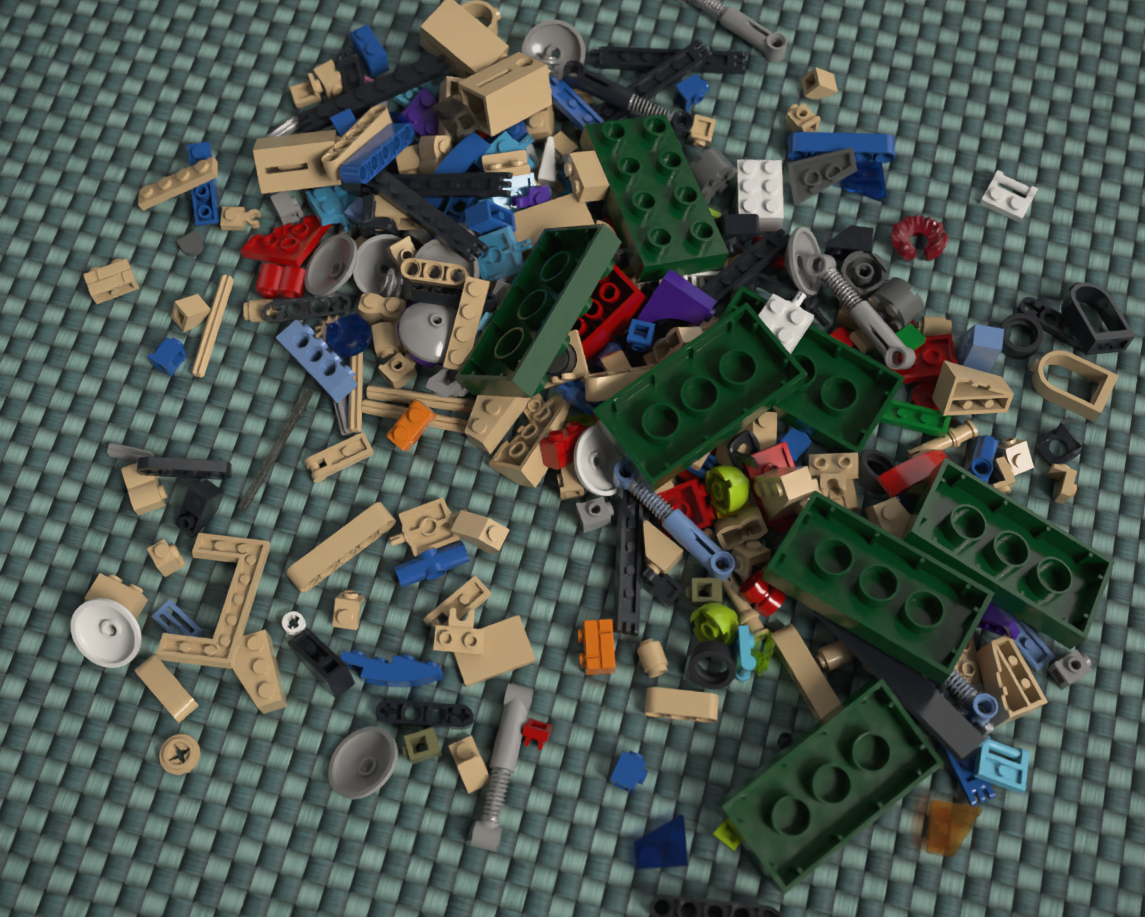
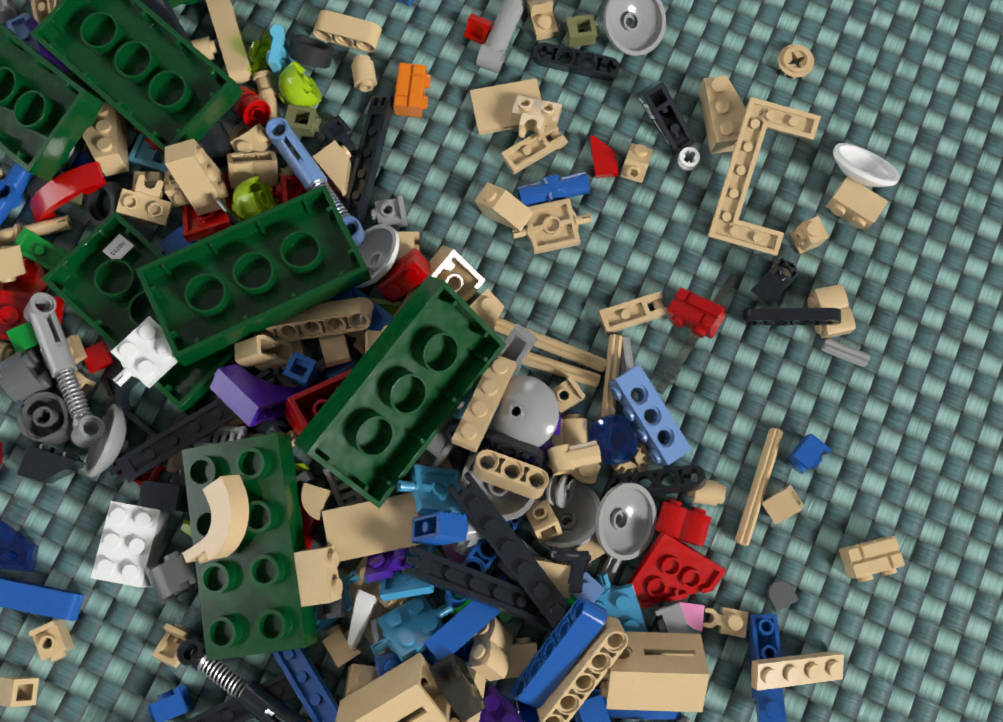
camera: 175 degrees left, 10 degrees up
tan beam [134,654,199,723] -> none
medium blue tile [151,599,204,637] -> none
tan beam [286,502,396,593] -> none
blue slope [341,650,444,687] -> none
orange brick [386,399,438,451] -> none
tan bracket [482,150,531,176] -> none
dark grey wing [787,147,857,206] -> none
none -> white sticker [103,234,134,259]
none -> tan arch [182,475,249,564]
none -> tan piece [547,441,601,475]
none -> red tile [589,135,619,179]
none -> red brick [667,288,726,339]
none -> bright pink tile [678,602,705,631]

